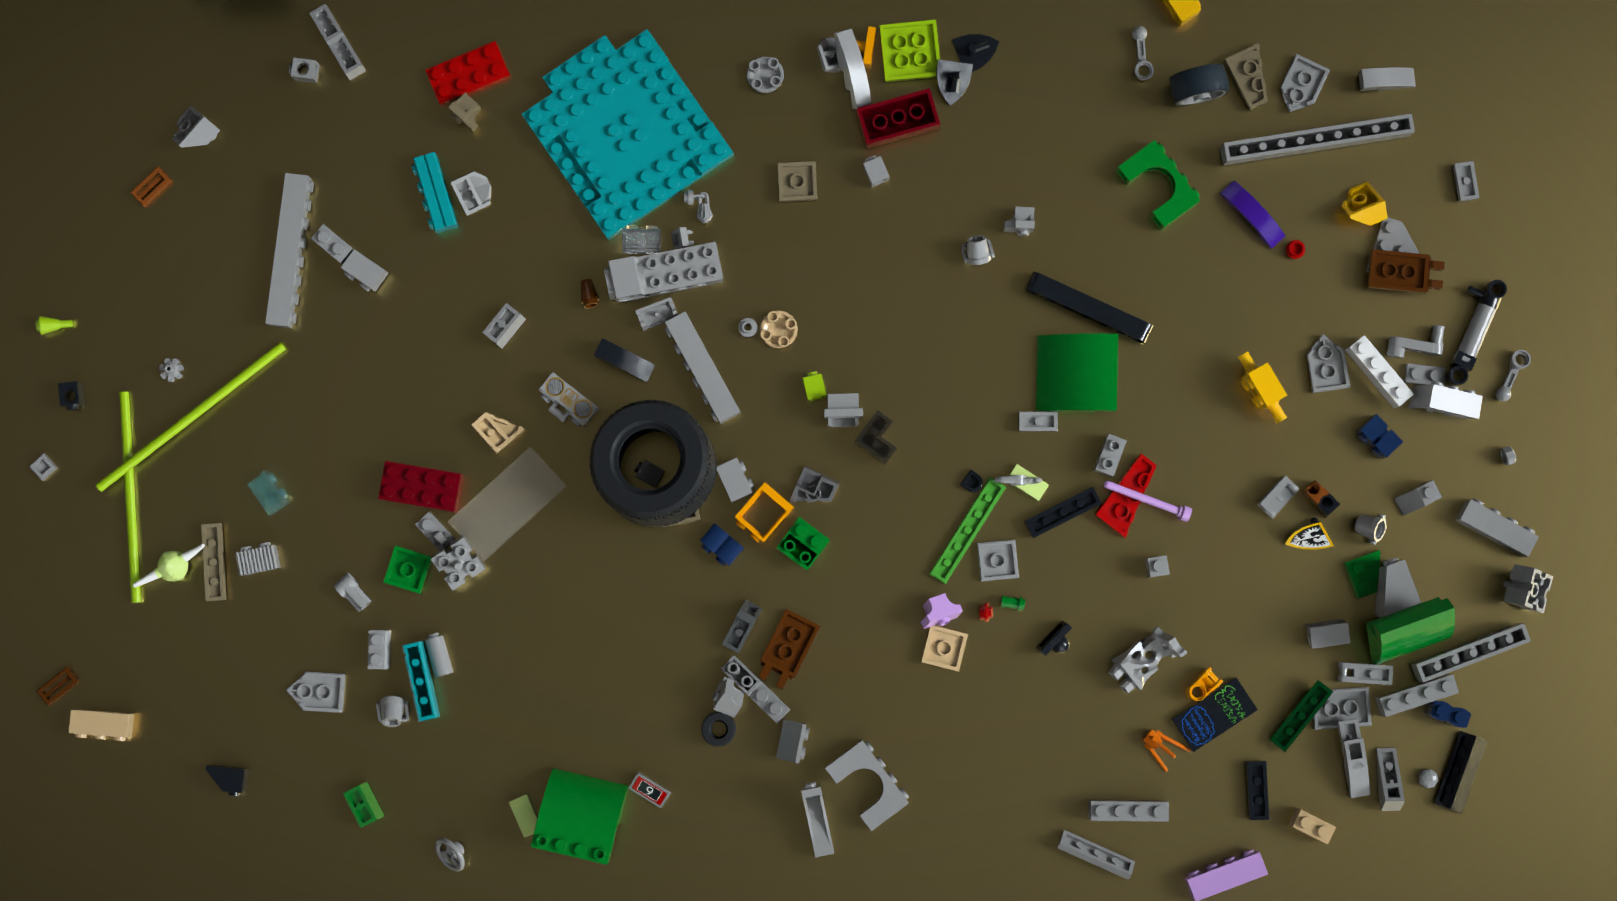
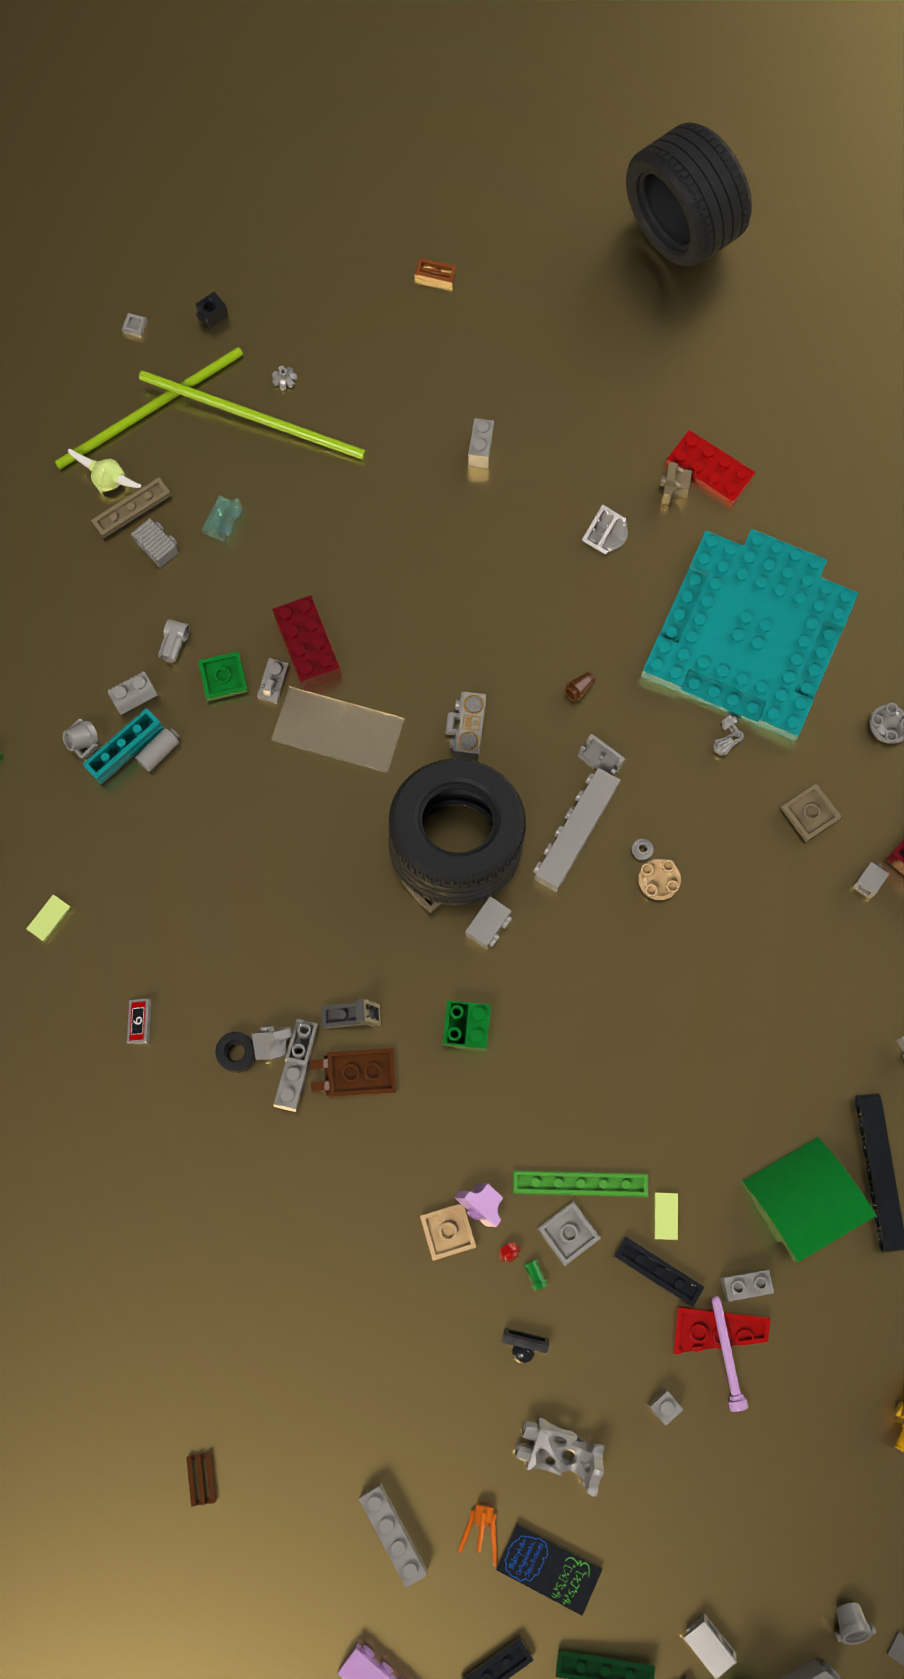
camera: 65 degrees right, 10 degrees down
lime cone [36,316,73,335] -> none
light grey slope [172,105,220,148] -> none
light grey brick [265,173,314,329] -> none
light grey tile [286,672,346,713] -> none
light grey brick [289,57,320,83] -> none
light grey slope [309,3,366,80] -> none
light grey brick [341,249,389,292] -> none
teal brick [411,152,459,233] -> none
light grey brick [431,534,485,591] -> none
tan wing [471,412,525,454] -> none
light grey hinge [482,303,526,349] -> none
green slope [531,768,629,865] -> none
black slope [594,338,655,382] -> none
light grey brick [604,242,723,302] -> none
clear brick [622,225,661,254] -> none
light grey brick [634,459,665,488] -> none
light grey tile [671,227,694,250] -> none
dark blue brick [700,523,745,566] -> none
light orange window [735,482,794,543] -> none
light grey slope [776,719,810,763] -> none
flat silver slope [789,466,840,503] -> none
light grey arch [801,782,834,858] -> none
lime brick [803,371,827,402] -> none
light grey plate [824,393,863,427] -> none
light grey arch [825,740,909,831] -> none
clear smoke brick [854,410,897,465] -> none
black tile [960,470,983,493] -> none
light grey piece [961,235,995,265] -> none
light grey piece [993,475,1042,485] -> none
light grey plate [1019,412,1058,432] -> none
light grey plate [1057,830,1135,880] -> none
light orange piece [1186,667,1223,701] -> none
light grey hinge [1257,475,1299,519] -> none
shield [1285,517,1334,550] -> none
leg [1303,480,1340,518] -> none
green wing [1344,550,1381,599] -> none

